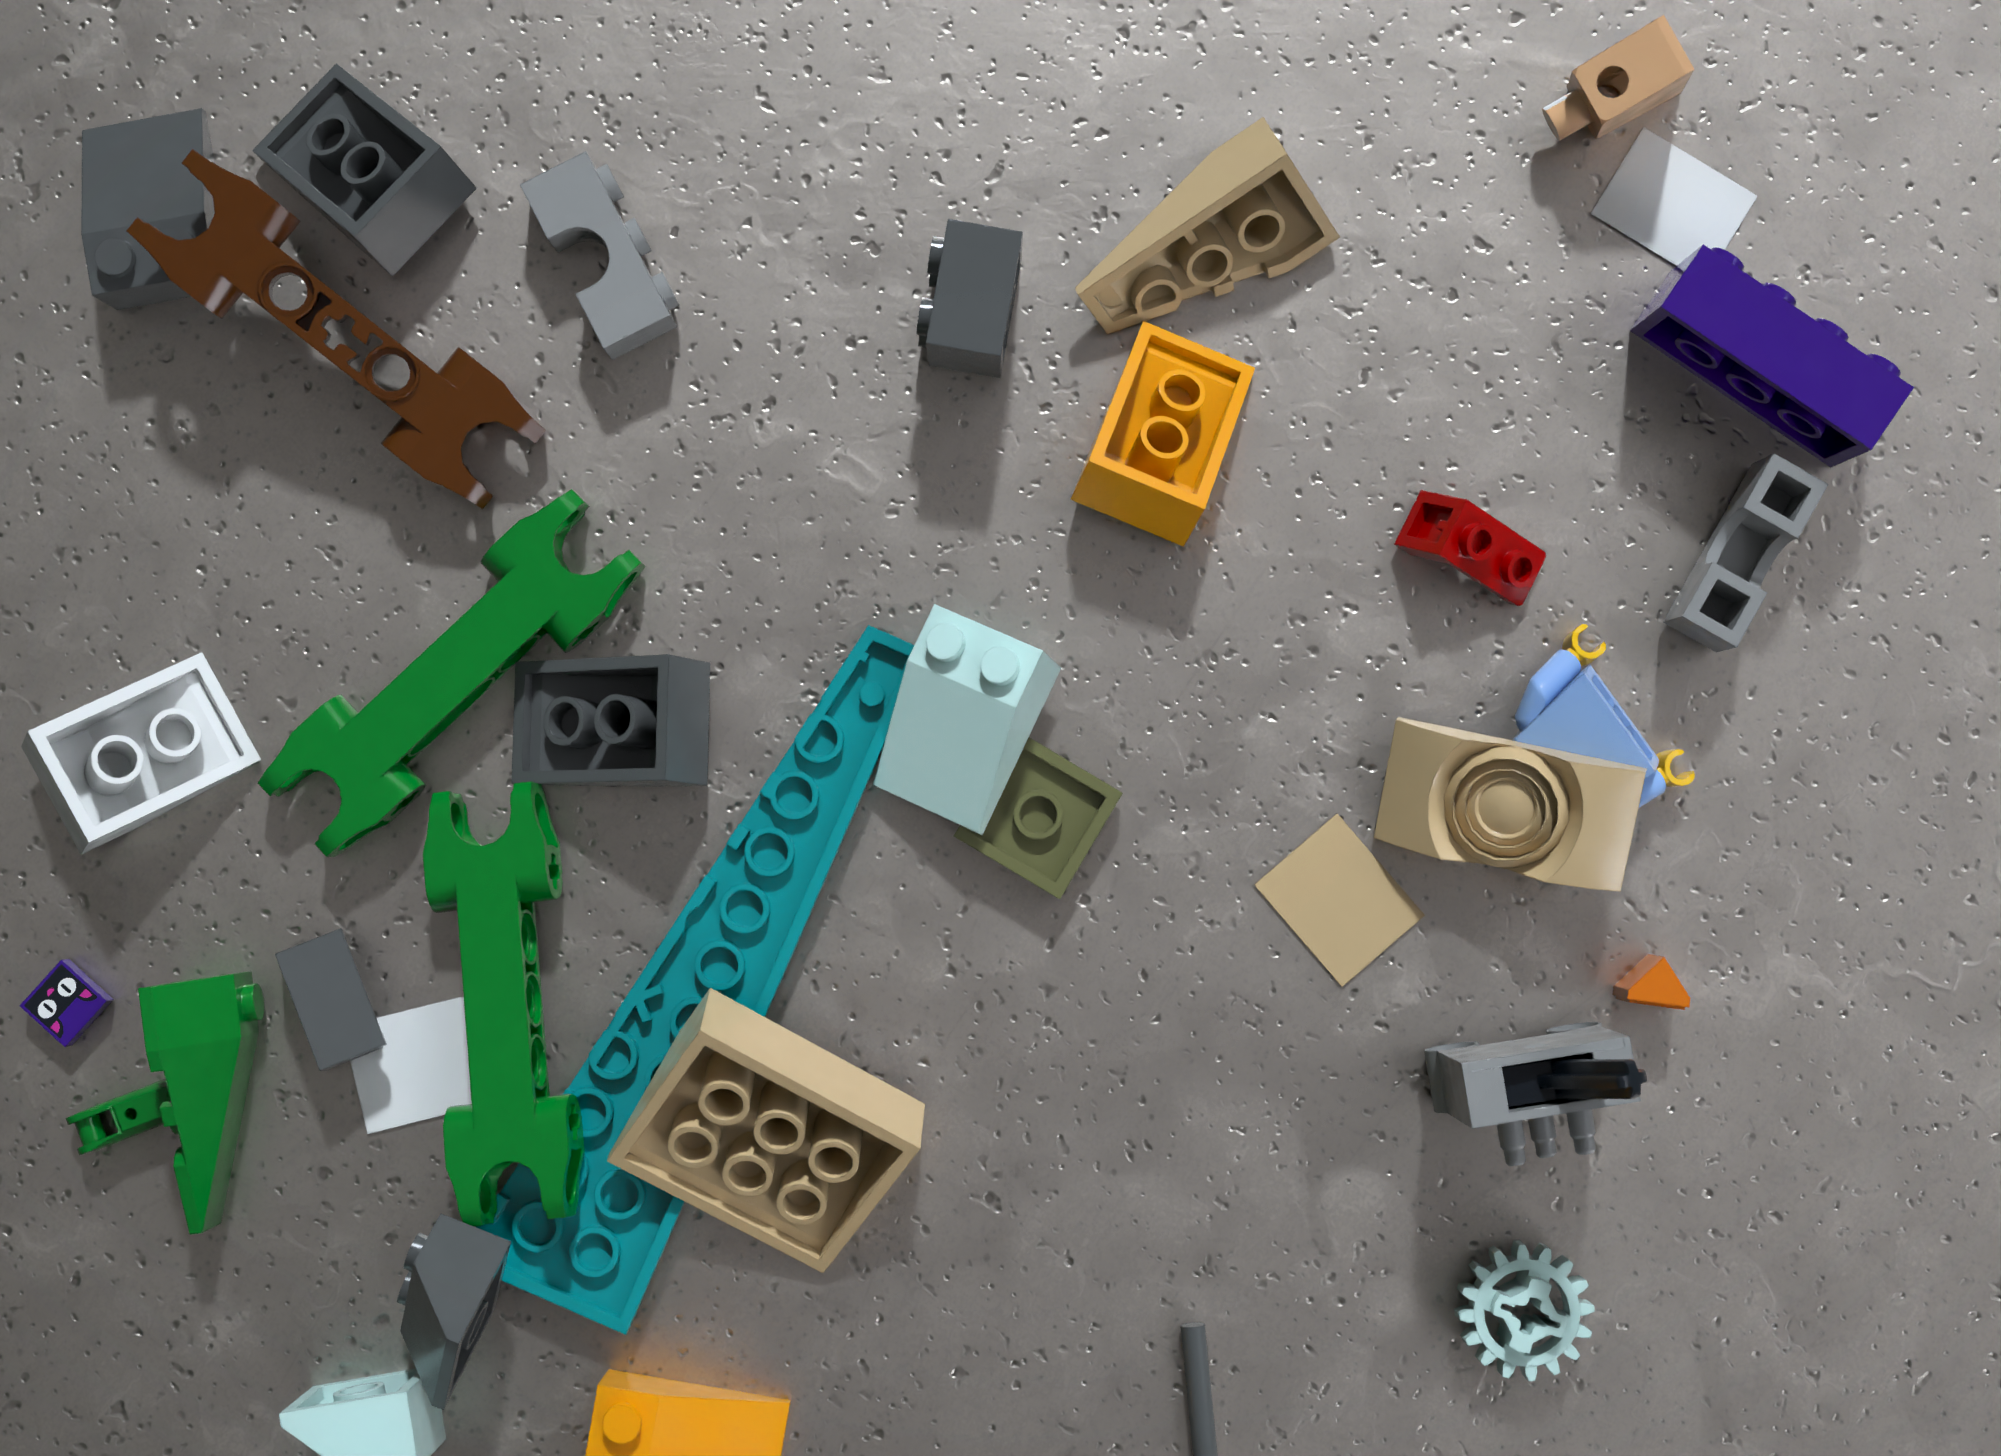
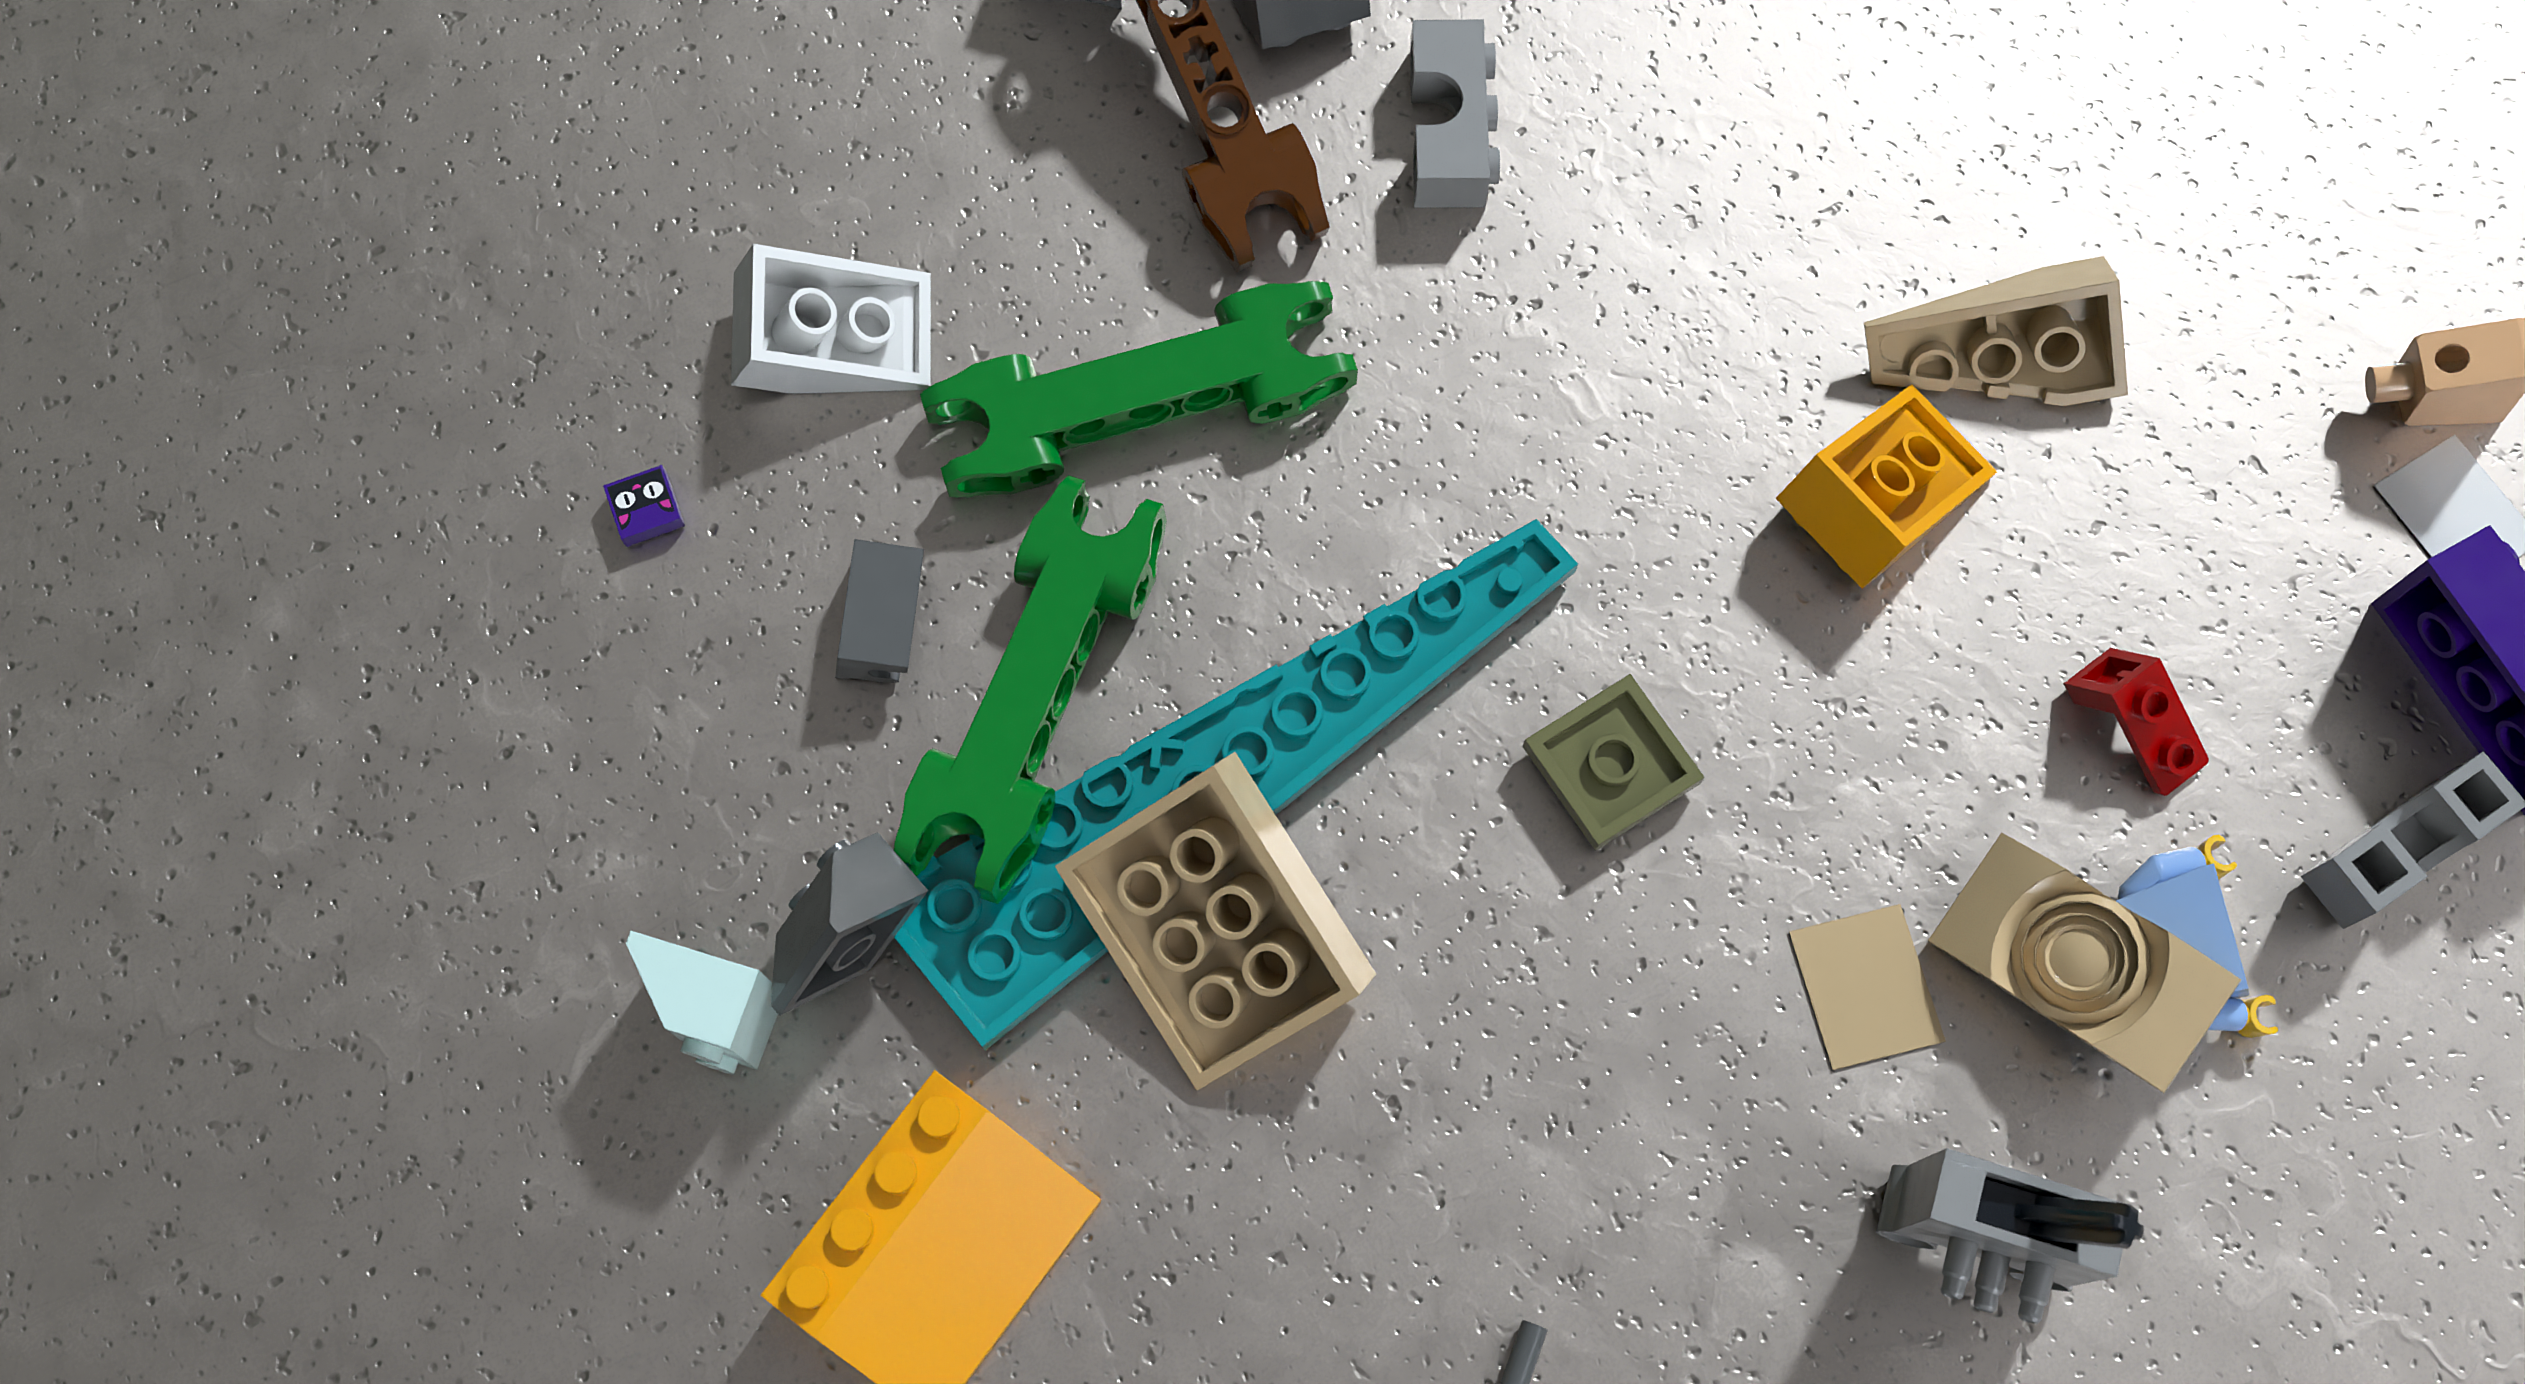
camera: 30 degrees right, 15 degrees down
green bar [66,1079,168,1155] -> none
green wedge [138,971,265,1235] -> none
white sticker [350,996,472,1134] -> none
dark grey slope [511,654,710,787] -> none
light aqua slope [873,604,1061,835] -> none
dark grey brick [916,219,1023,378] -> none
orange slope [1612,954,1691,1010] -> none

